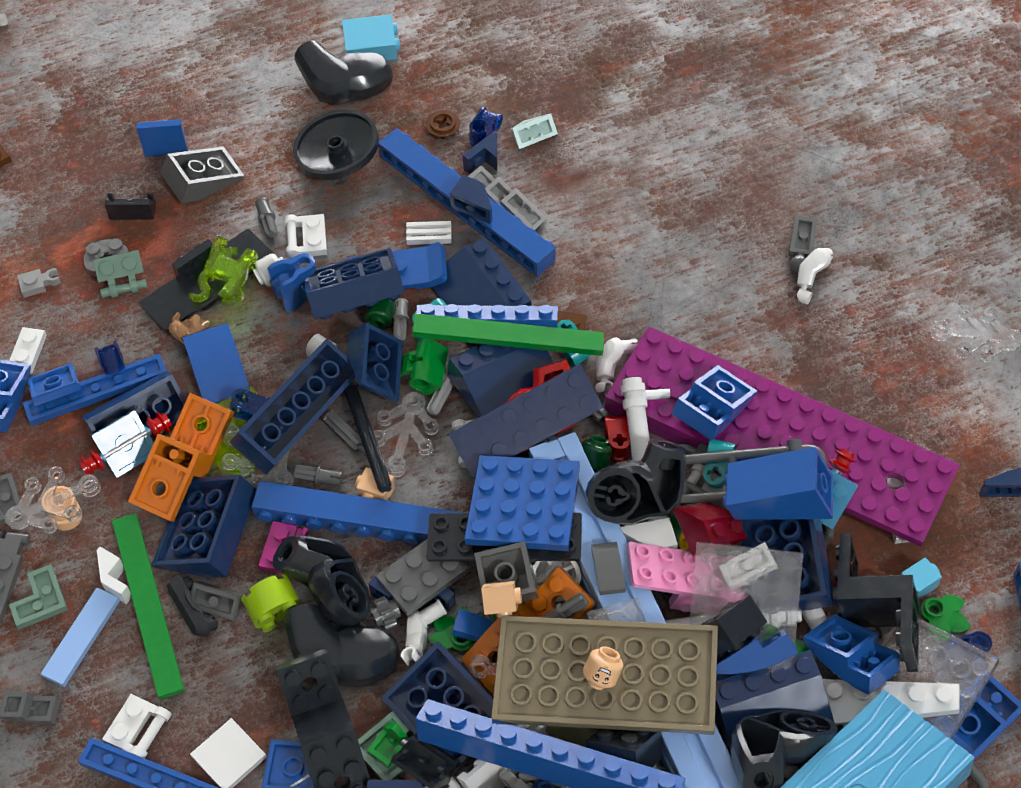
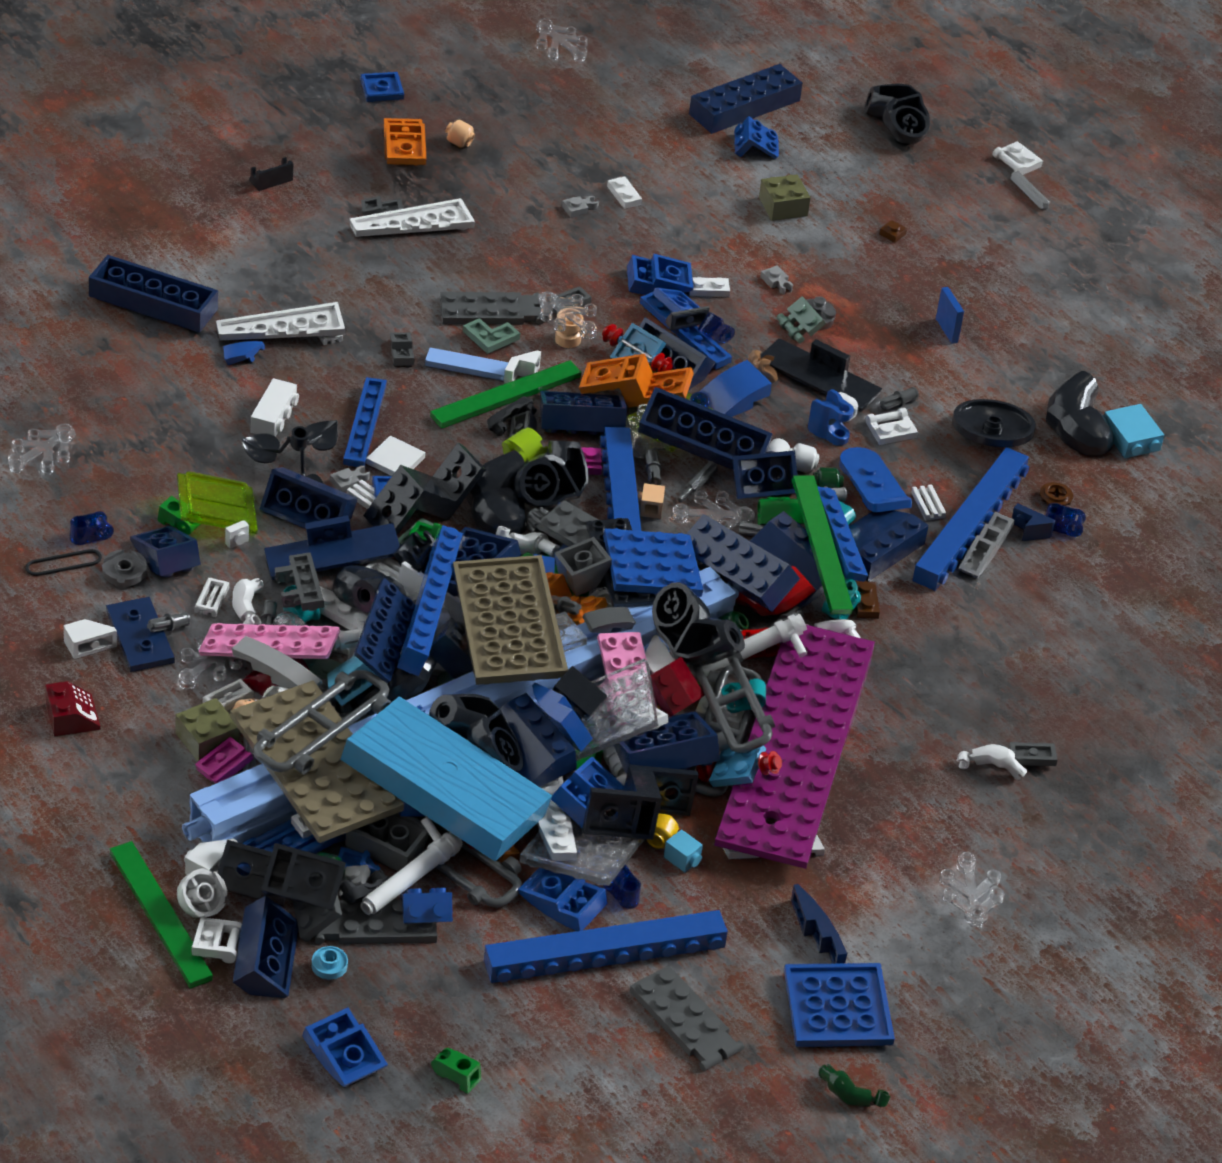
camera: 70 degrees right, 15 degrees down
white plate [102,694,172,759] -> none
black hinge [105,192,156,220] -> none
dark grey slope [161,146,244,203] -> none
clear neon green animal [189,236,259,305] -> none
dark blue slope [304,247,405,319] -> none
black axle [345,385,392,493] -> none
dark blue slope [450,175,492,224] -> none
light nougat brick [481,581,522,618] -> none
light aqua slope [511,114,558,149] -> none
light nougat head [583,647,624,690] -> none
blue slope [672,365,757,440] -> none
blue slope [723,447,833,520] -> none
green plate [920,595,970,642] -> none
none -> dark grey slope [665,306,710,330]
none -> white head [789,443,819,473]

